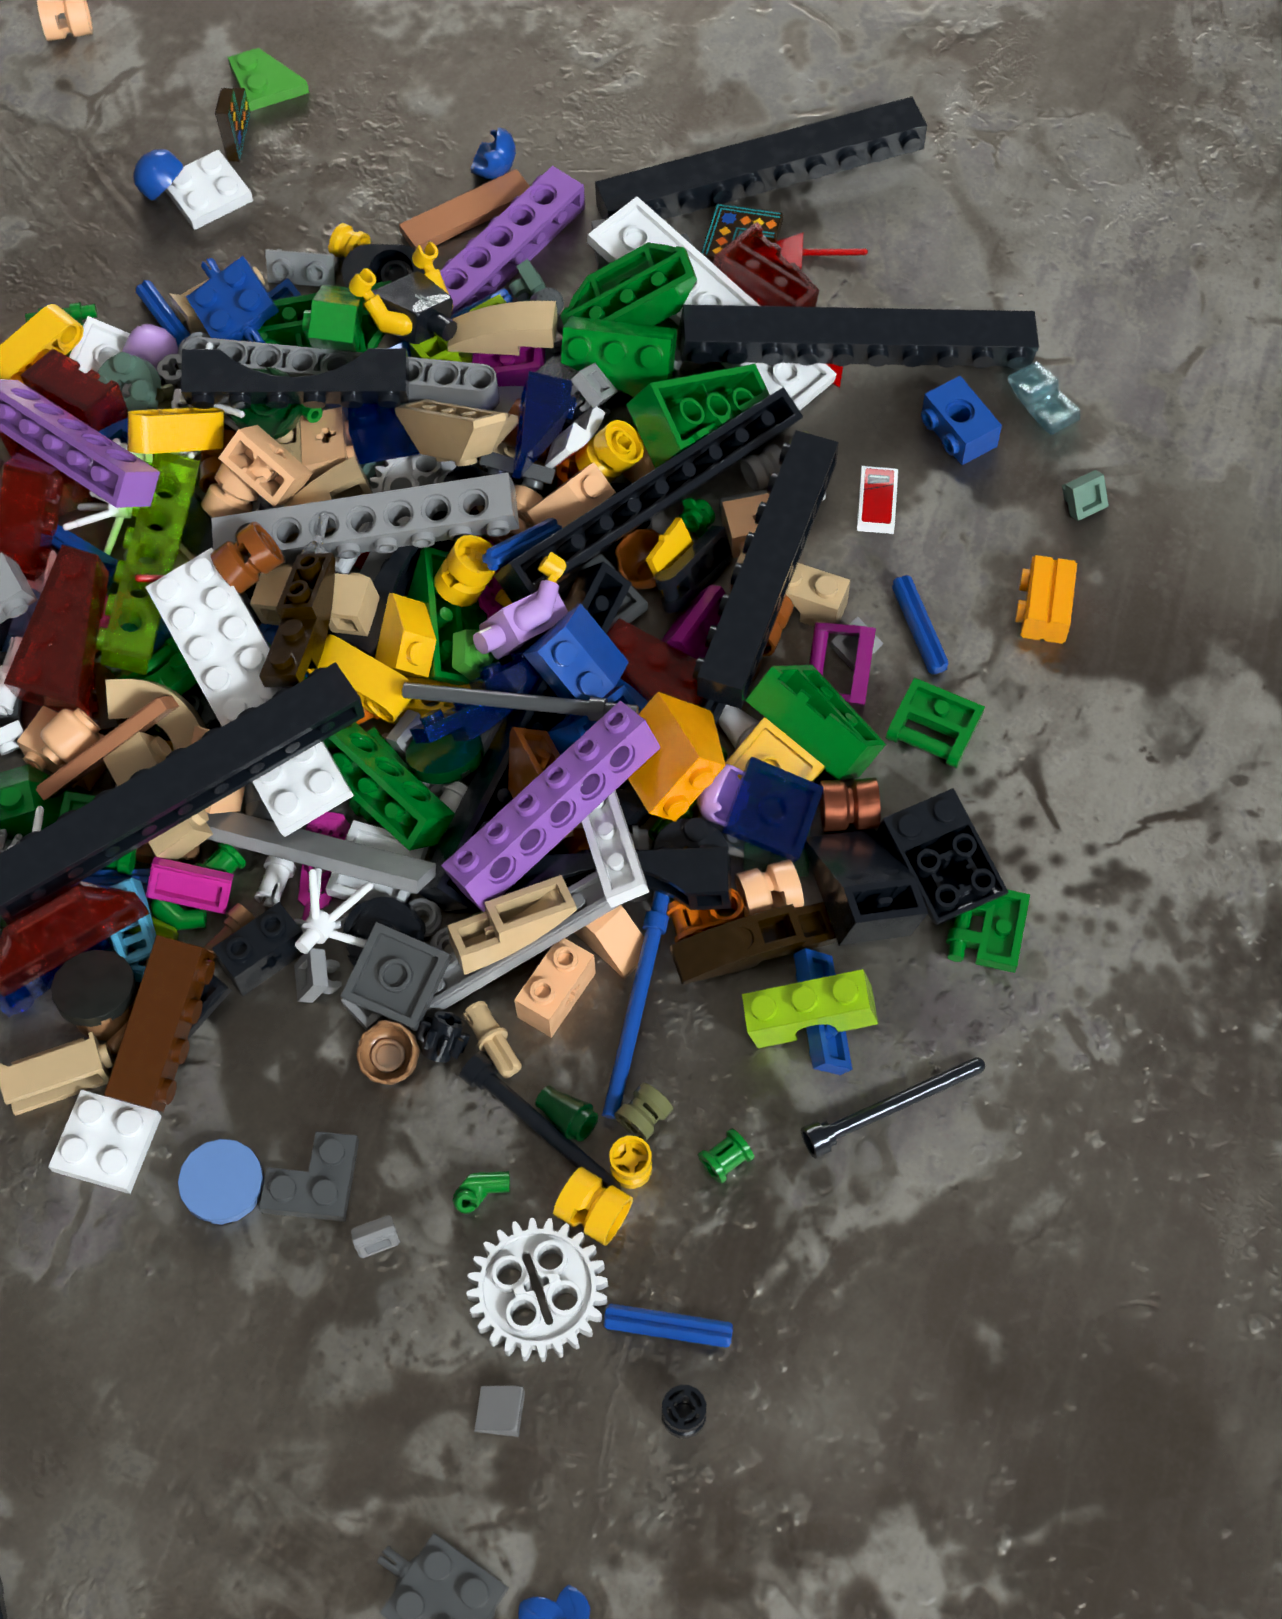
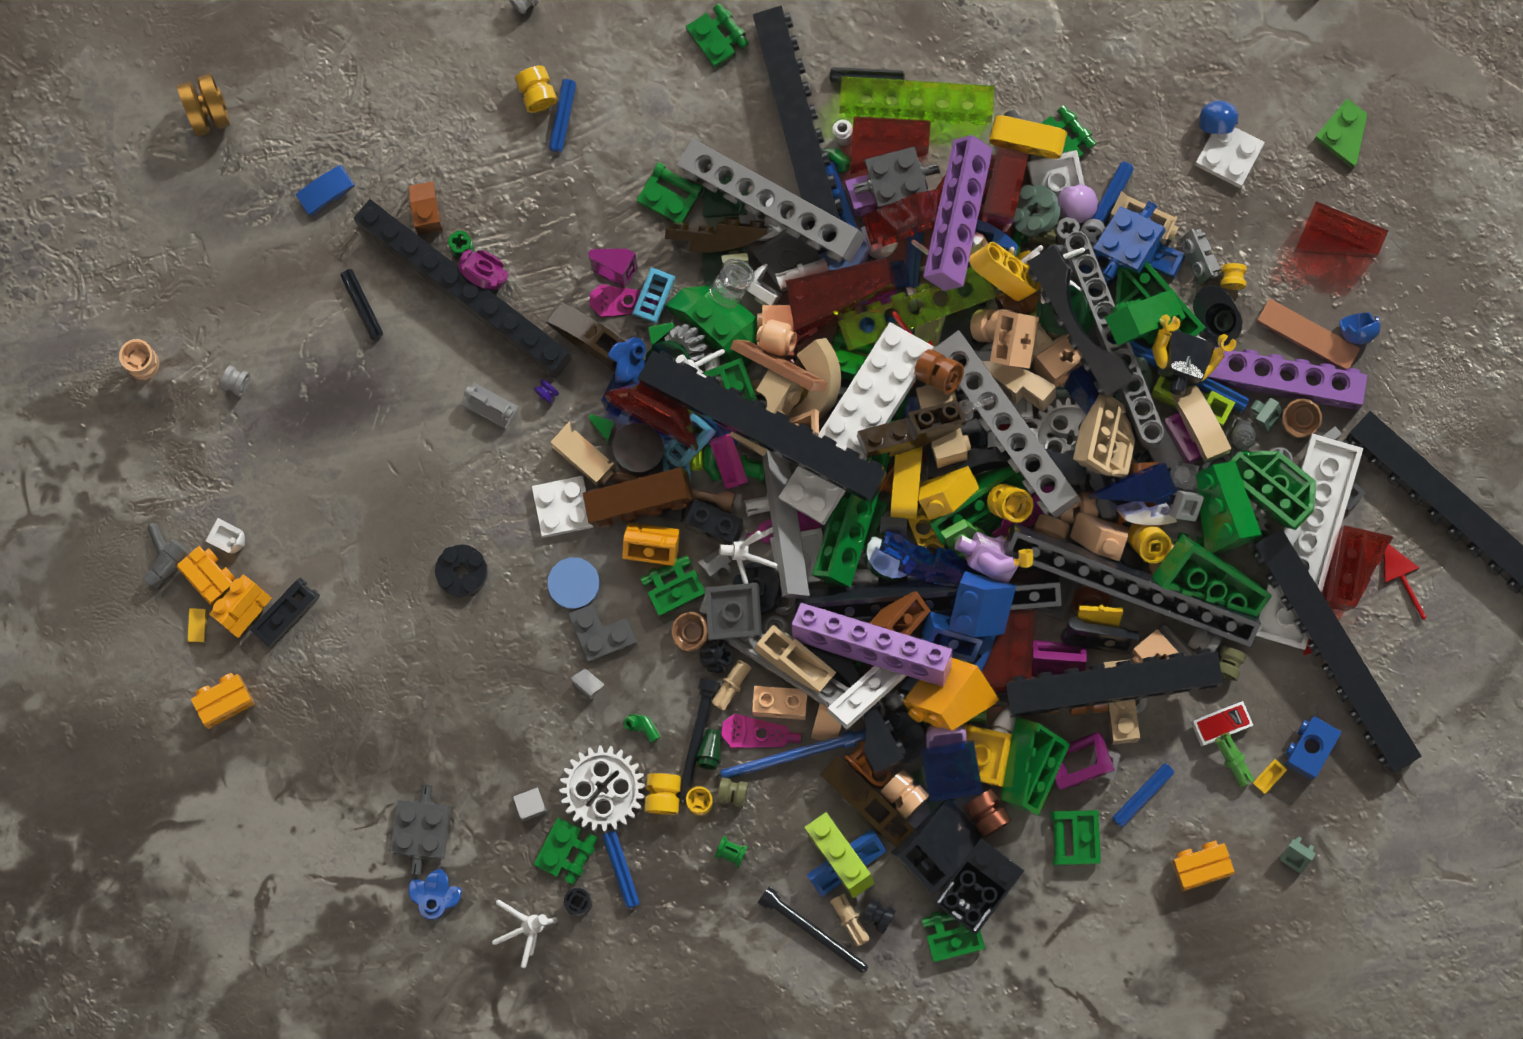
camera: 65 degrees right, 15 degrees up
dark brown tile [215,88,250,162] -> none
dark grey bar [402,682,639,721] -> none
blue axle [482,518,562,571] -> none
green plate [679,497,715,538] -> none
dark brown tile [701,203,783,268] -> none
clear light blue slope [1008,361,1080,435] -> none
none -> black plate [435,545,488,598]
none -> white plant [492,900,558,968]
none -> green plate [533,818,598,885]
none -> green slope [589,414,616,445]
none -> light orange brick [622,522,680,566]
none -> green plate [640,555,705,617]
none -> dark pink piece [721,714,801,748]
none -> tan axle [830,893,869,946]
none -> black wheel [860,898,896,934]
none -> bright green pin [1215,733,1255,787]
none -> yellow piece [1253,759,1287,794]
none -> medium nougat hair [1282,399,1322,438]
none -> clear red wedge [1294,201,1389,258]

